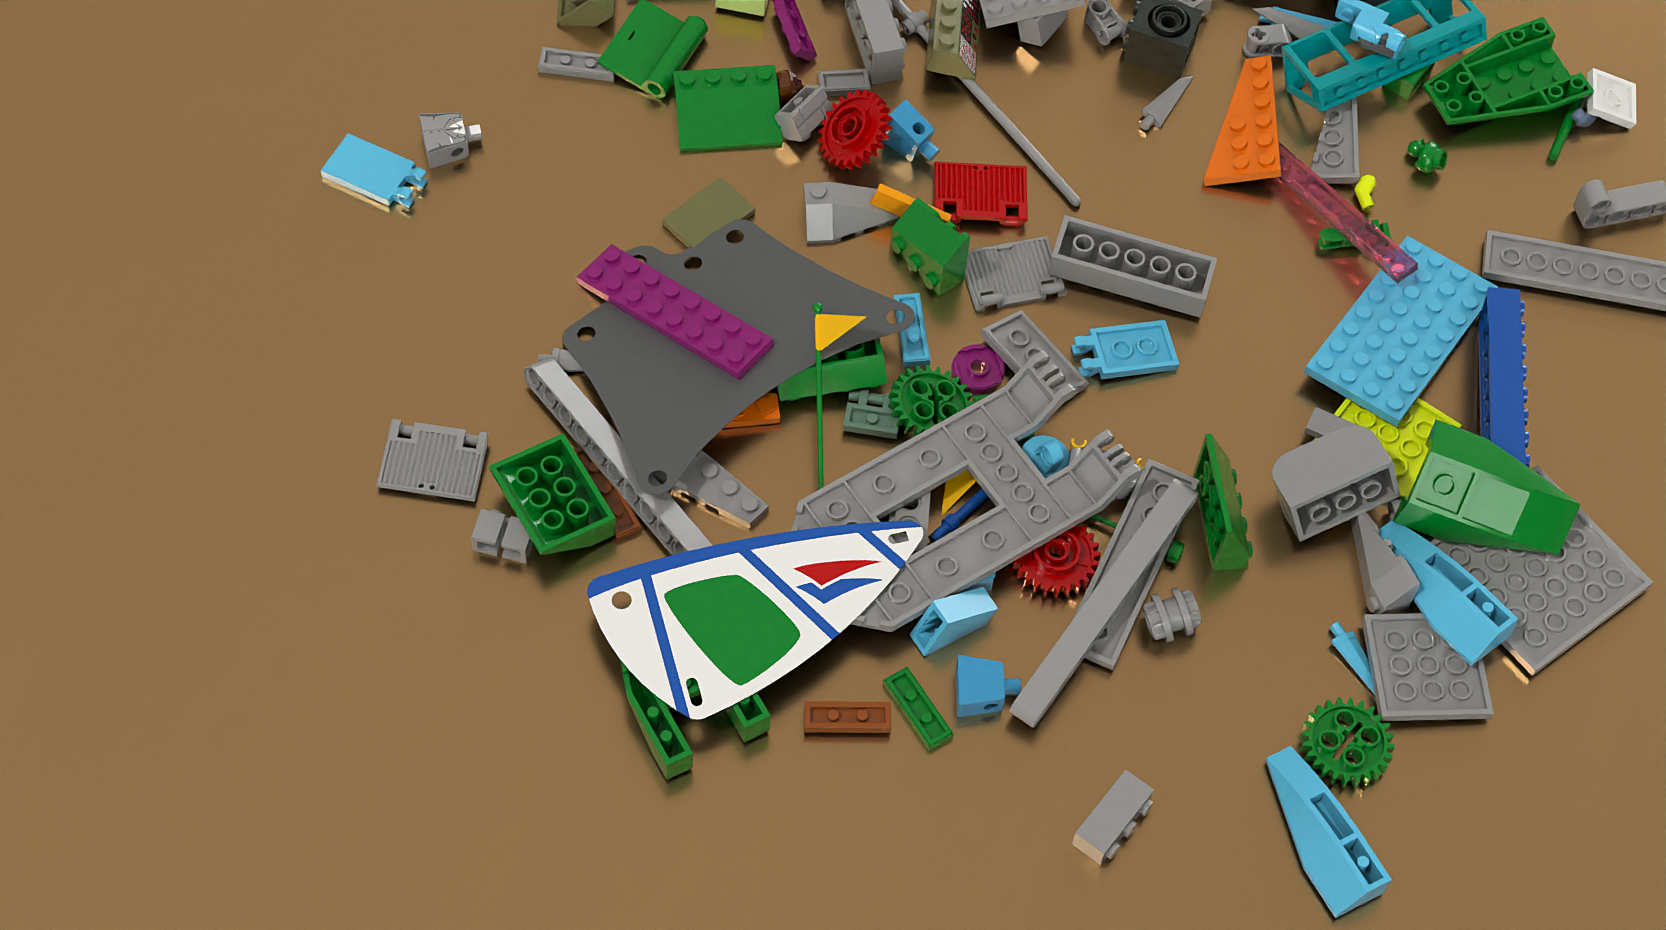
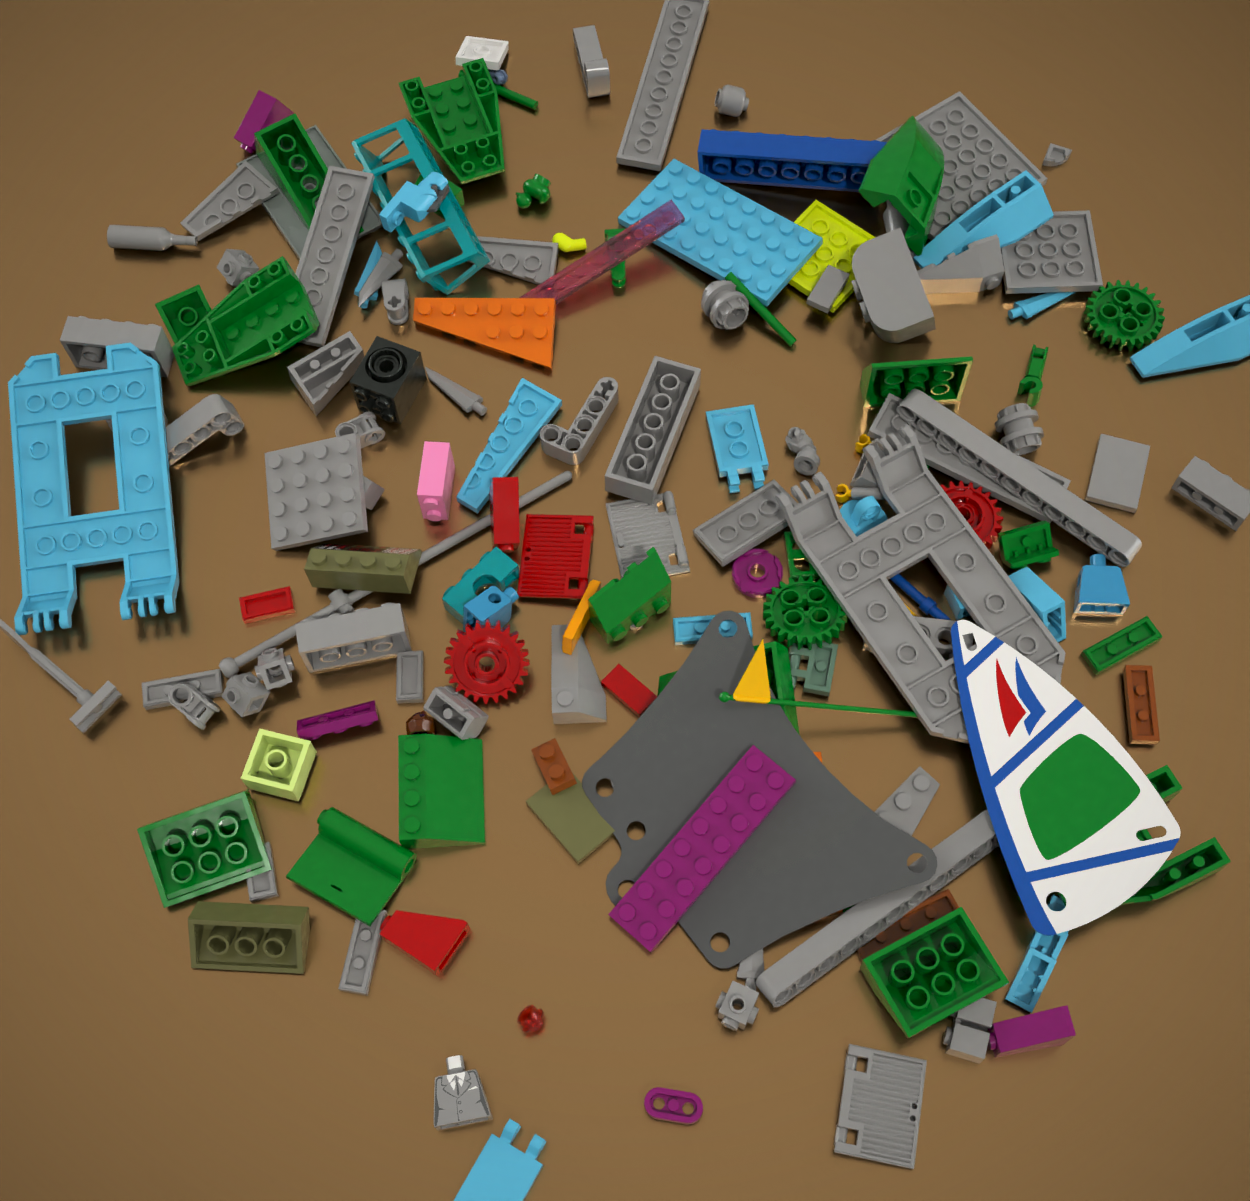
camera: 80 degrees left, 5 degrees up
none -> red slope [379,910,471,976]
none -> bright pink brick [417,441,455,521]
none -> teal arch [442,547,520,624]
none -> medium azure wing [456,378,562,514]
none -> red slope [489,477,520,553]
none -> clear red plate [517,1005,544,1033]
none -> dark orange plate [531,738,577,795]
none -> light grey beam [540,377,619,465]
none -> red tile [601,664,657,718]
none -> magenta plate [644,1087,703,1124]
none -> light grey piece [701,280,749,330]
none -> light grey head [715,84,749,117]
none -> light grey brick [715,981,759,1031]
none -> green bar [725,272,797,347]
none -> light grey arm [785,427,820,475]
none -> magenta slope [988,1005,1076,1058]
none -> green bracket [997,520,1059,570]
none -> medium azure slope [1005,895,1069,1013]
none -> green piece [1017,344,1049,407]
none -> light grey tile [1042,143,1072,166]
none -> light grey tile [1085,434,1150,513]

